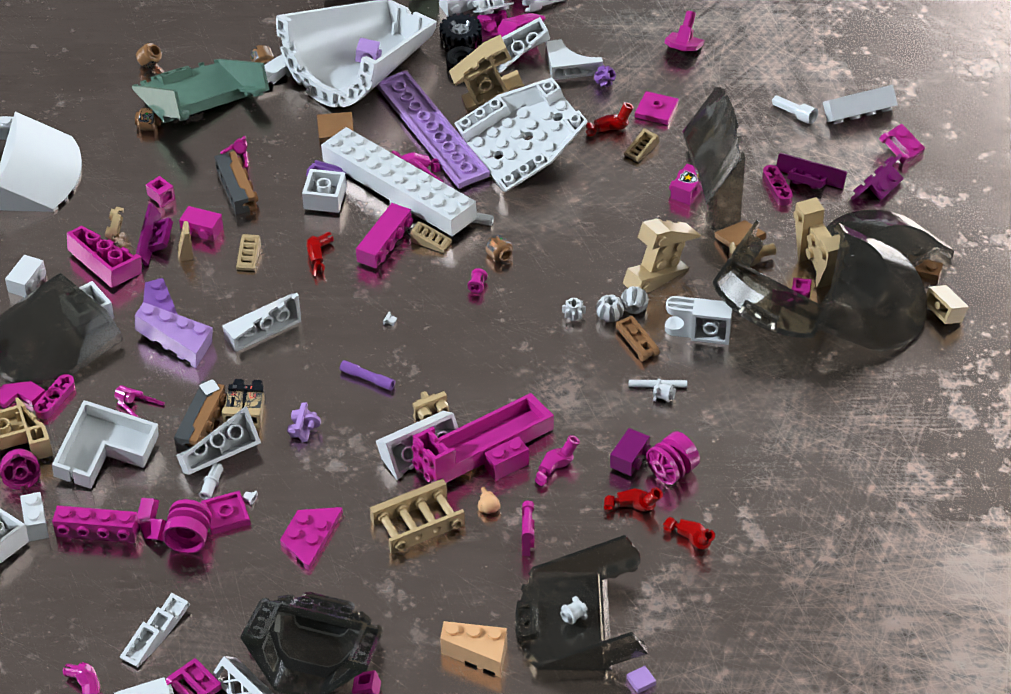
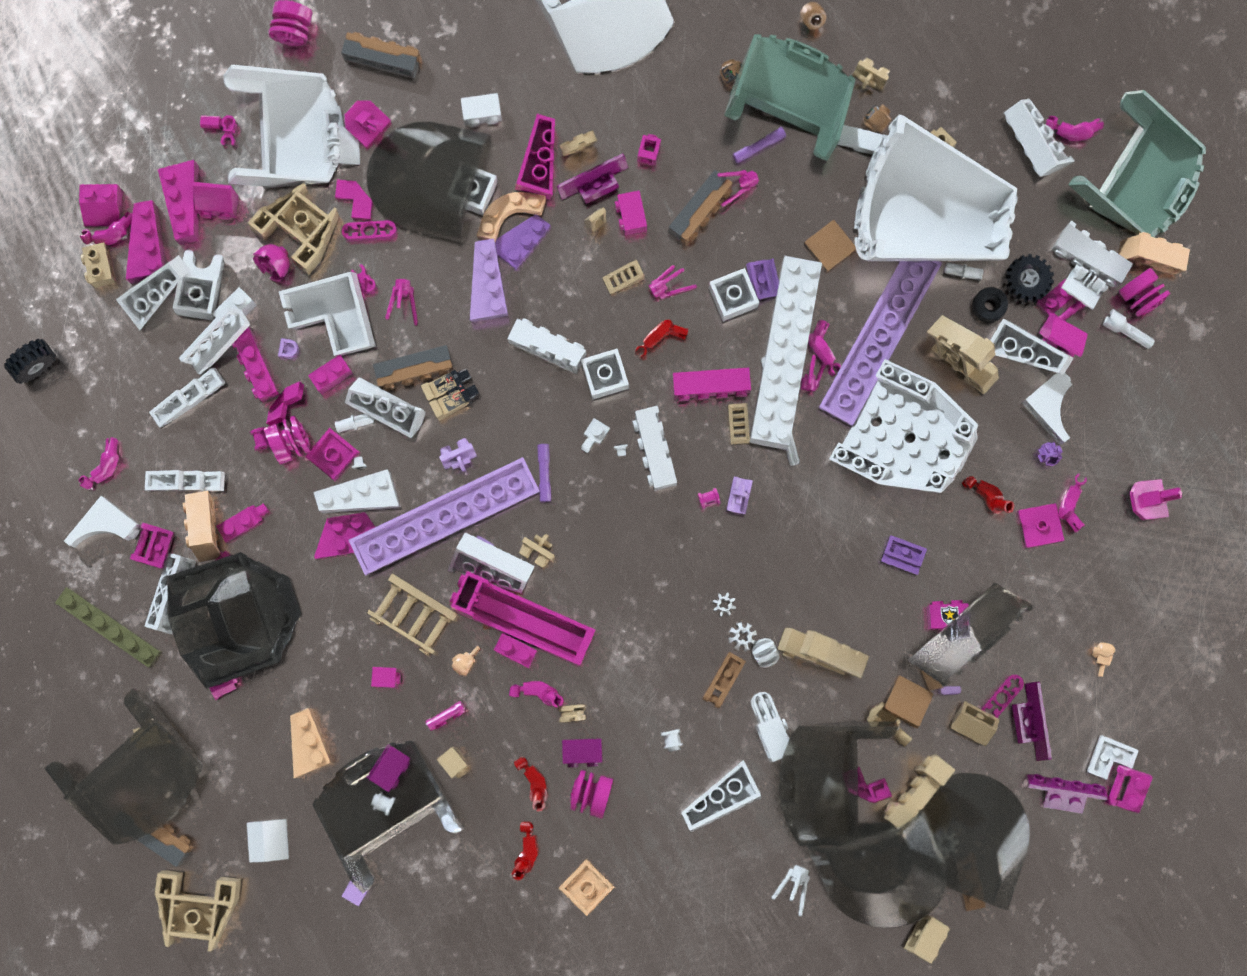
camera: 60 degrees right, 35 degrees up
white sticker [199,379,220,395] -> none
lavender brick [355,38,382,63] -> none
medium nougat head [485,235,513,262] -> none
tan slope [624,128,659,163] -> none
white piece [629,380,687,388] -> none
white piece [772,95,818,124] -> none
white wedge [823,85,898,124] -> none
none -> white slope [149,368,225,428]
none -> white fence [179,307,250,375]
none -> light nougat wedge [183,491,221,562]
none -> dark pink hinge [216,503,269,543]
none -> dark pink bush [250,427,270,451]
none -> lavender tile [278,338,299,359]
none -> dark pink brick [308,355,354,395]
none -> white wedge [314,469,401,513]
none -> lavender plate [349,457,540,576]
none -> magenta brick [367,744,410,792]
none -> dark pink brick [371,667,401,688]
none -> tan brick [437,747,470,778]
none -> light nougat plate [477,192,546,242]
none -> tan wheel [558,704,586,723]
none -> light nougat tile [559,859,614,916]
none -> white brick [581,349,629,400]
none -> white plate [582,418,610,453]
none -> white wedge [632,406,677,491]
none -> dark pink plant [648,265,697,300]
none -> white wedge [681,760,761,833]
none -> lavender hips [726,477,753,515]
none -> medium lavender piece [732,127,786,164]
none -> white plant [772,865,810,916]
none -> tan hips [853,58,889,91]
none -> medium lavender plate [881,536,927,575]
none -> lavender tile [938,686,961,695]
none -> white axle [944,263,983,281]
none -> tan brick [951,701,1000,746]
none -> dark pink arm [1058,473,1087,533]
none -> white plate [1087,735,1139,780]
none -> light nougat piece [1093,643,1115,677]

